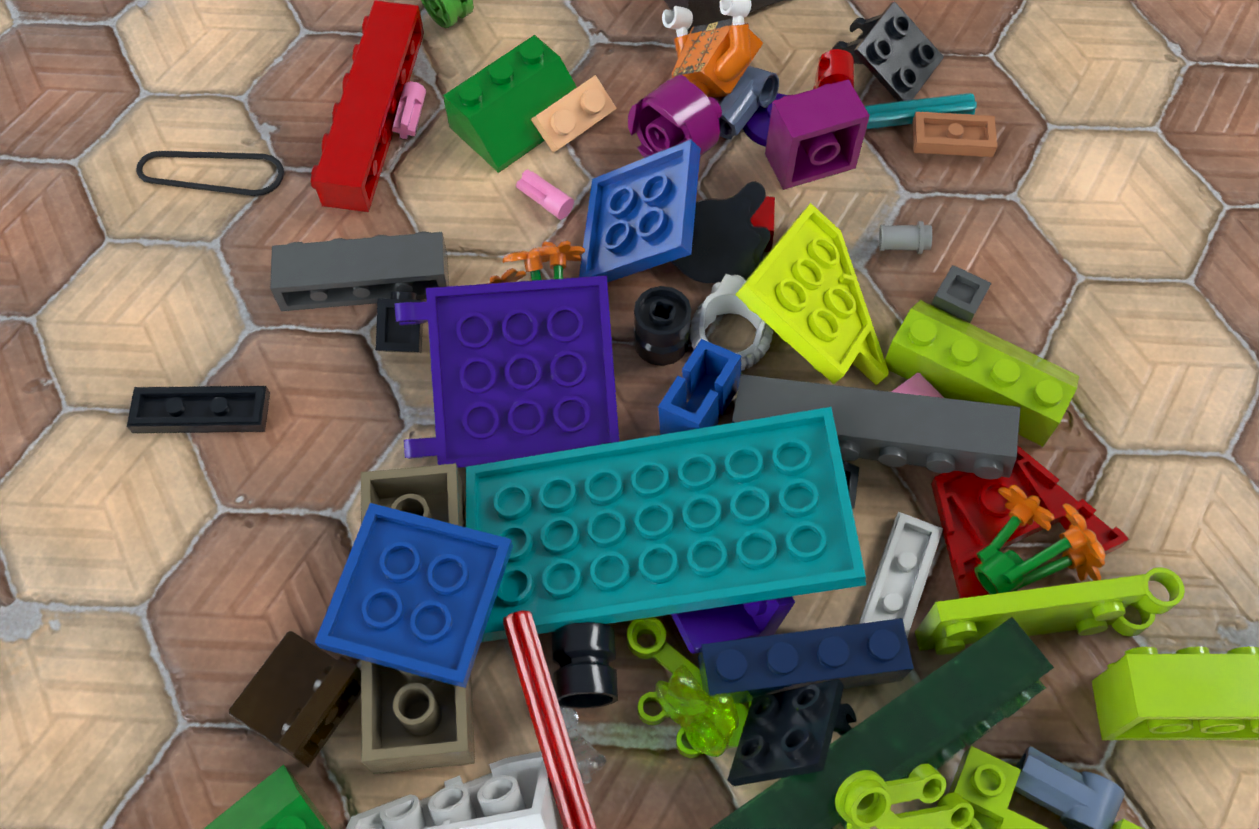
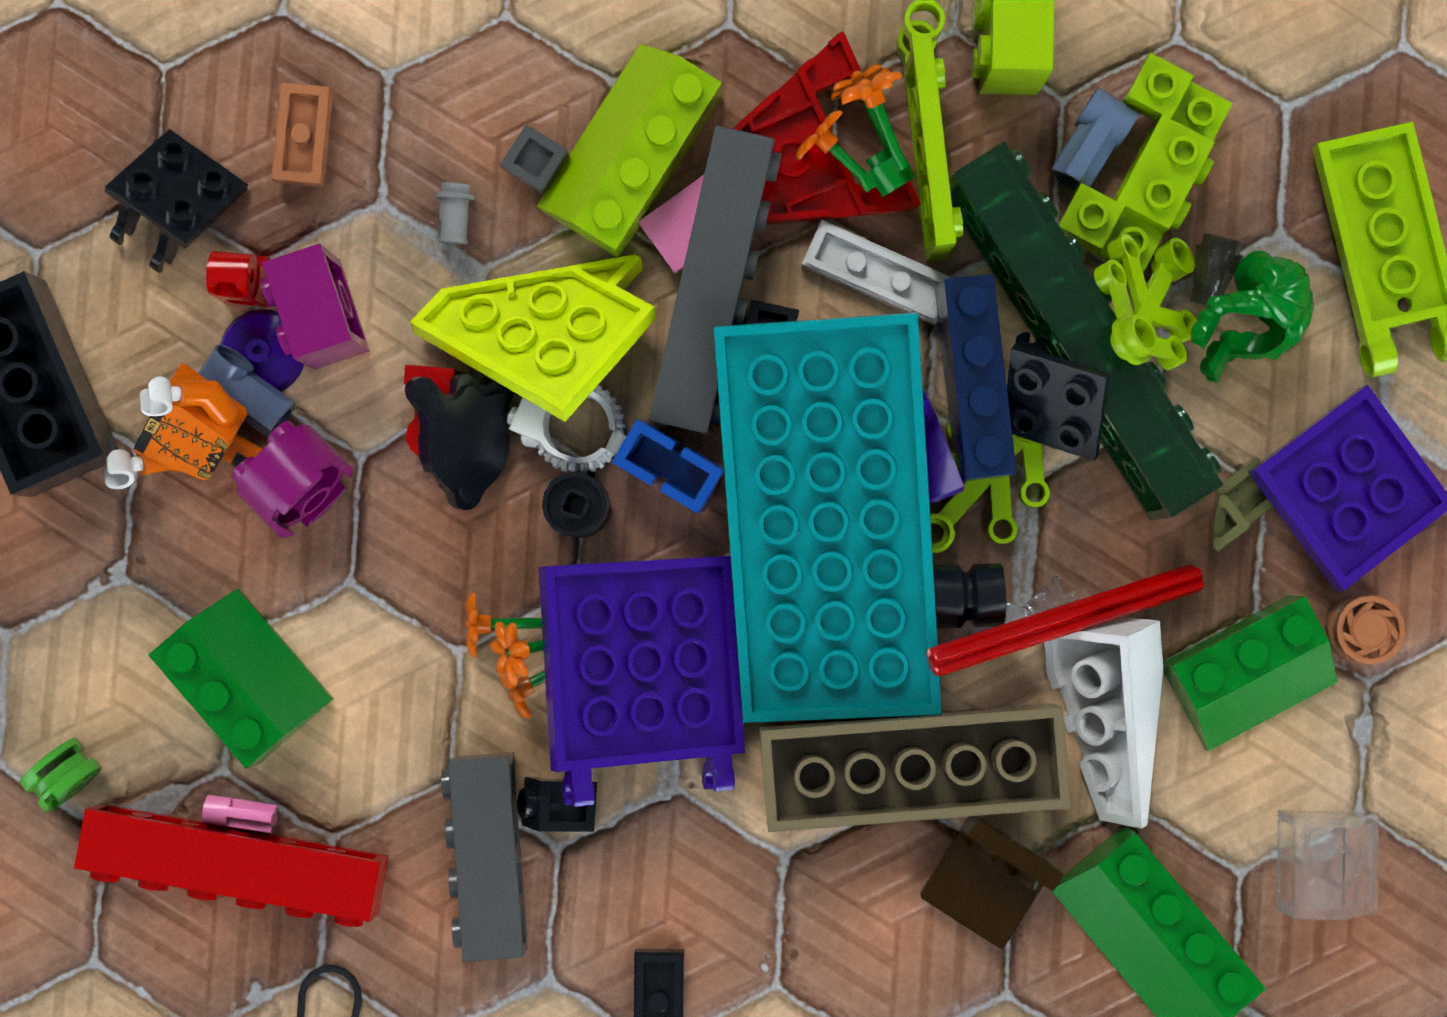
camera: 85 degrees left, 25 degrees up
blue plate [315,503,513,688] -> none
bright pink piece [516,169,574,220] -> none
light nougat plate [531,75,617,153] -> none
blue plate [579,140,701,283] -> none
clear neon green plate [655,665,739,757] -> none
teal axle [864,93,977,129] -> none

